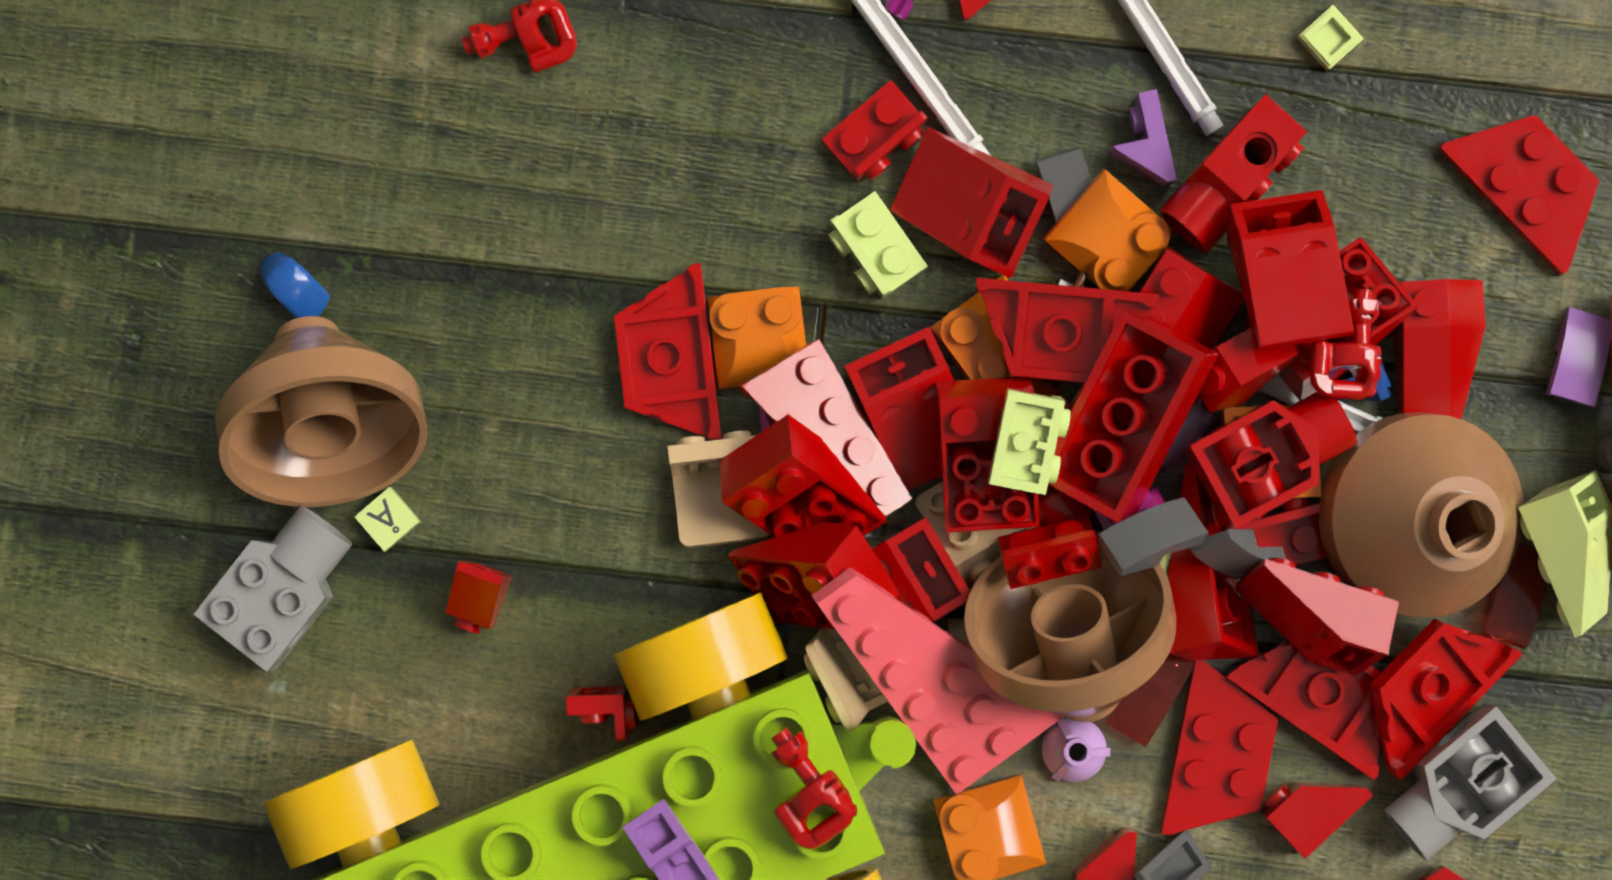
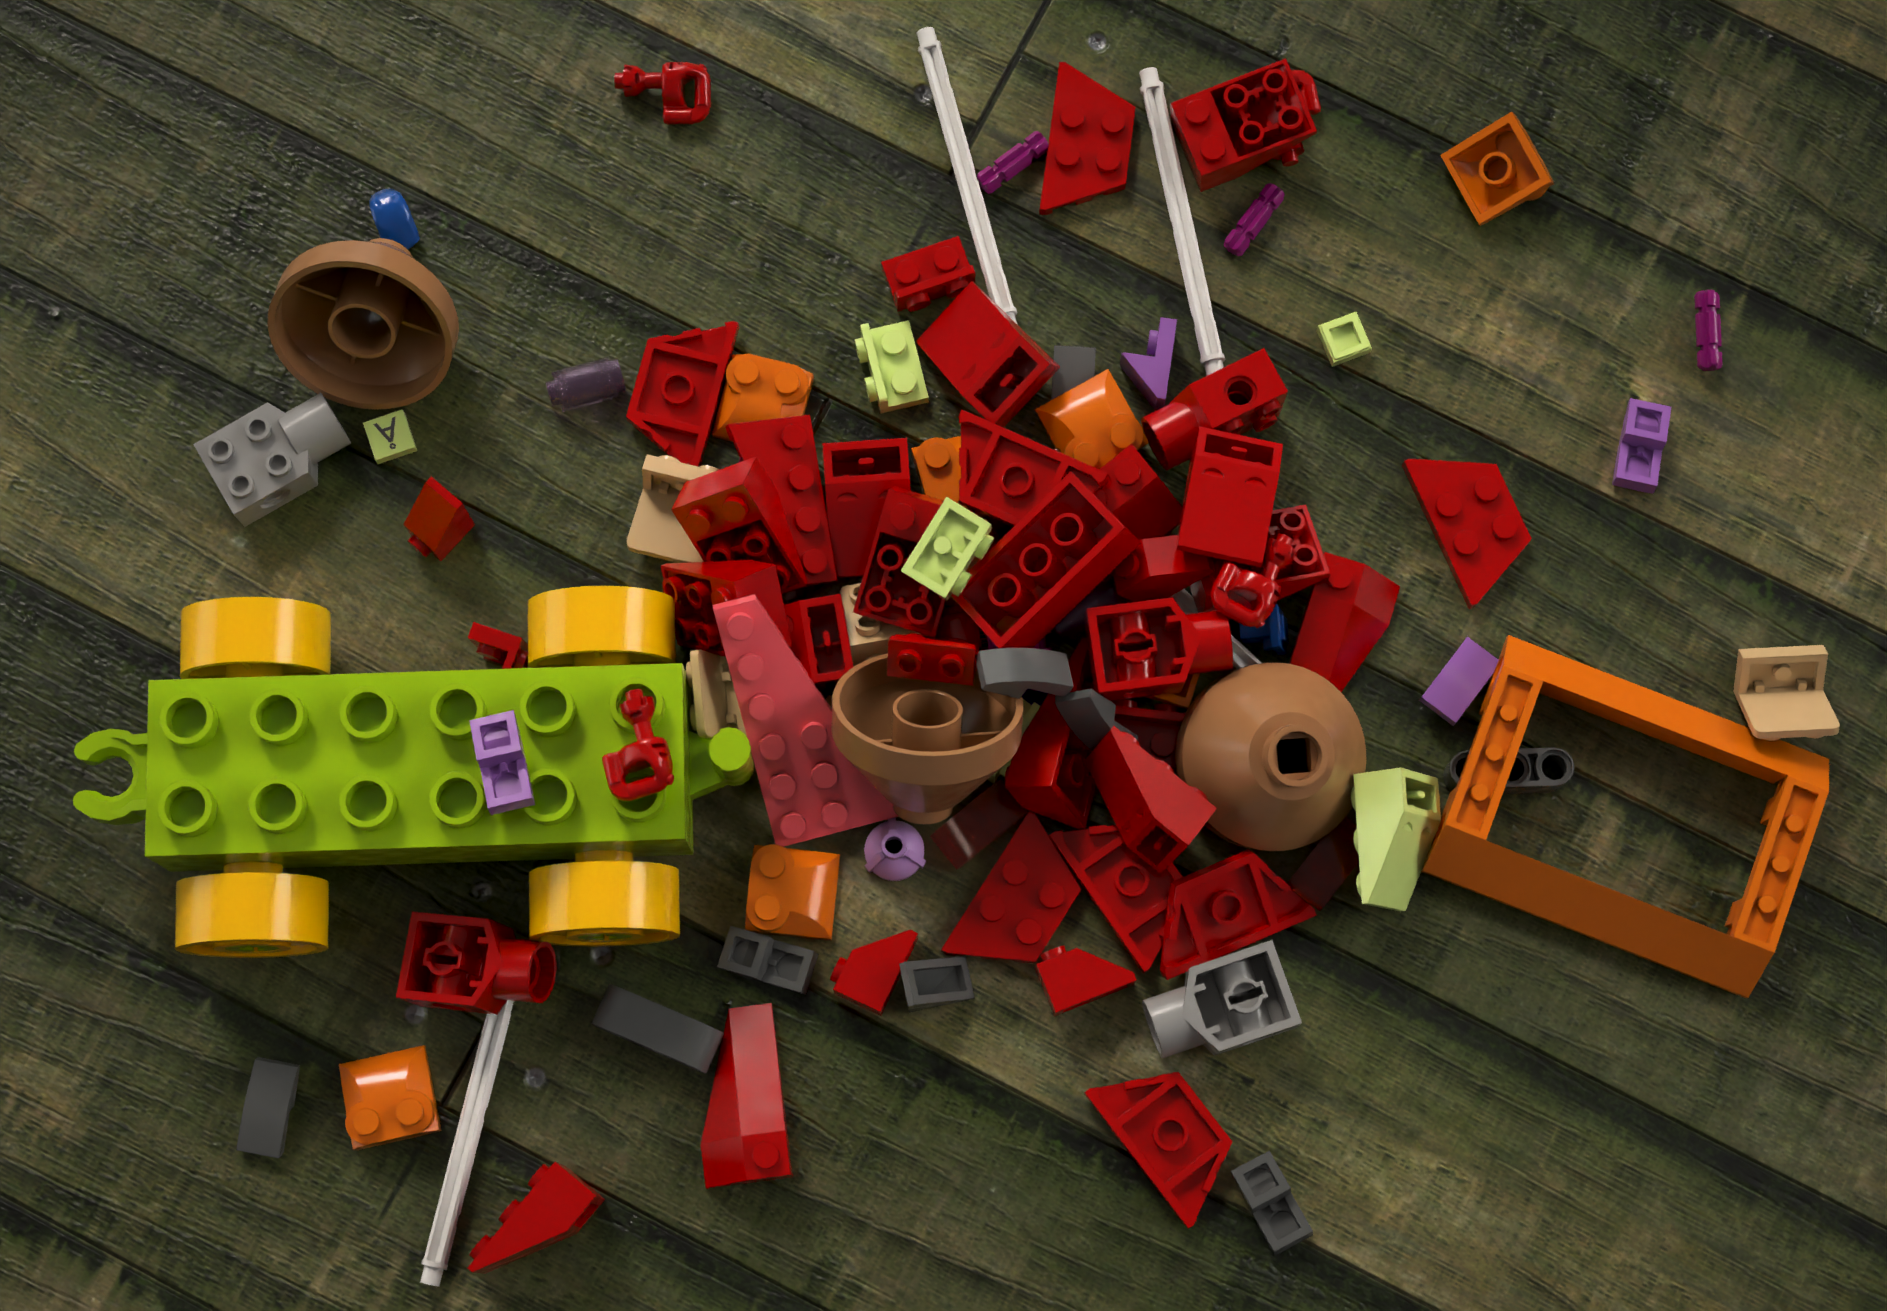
camera: 25 degrees right, 10 degrees down
none -> head [545,357,626,412]

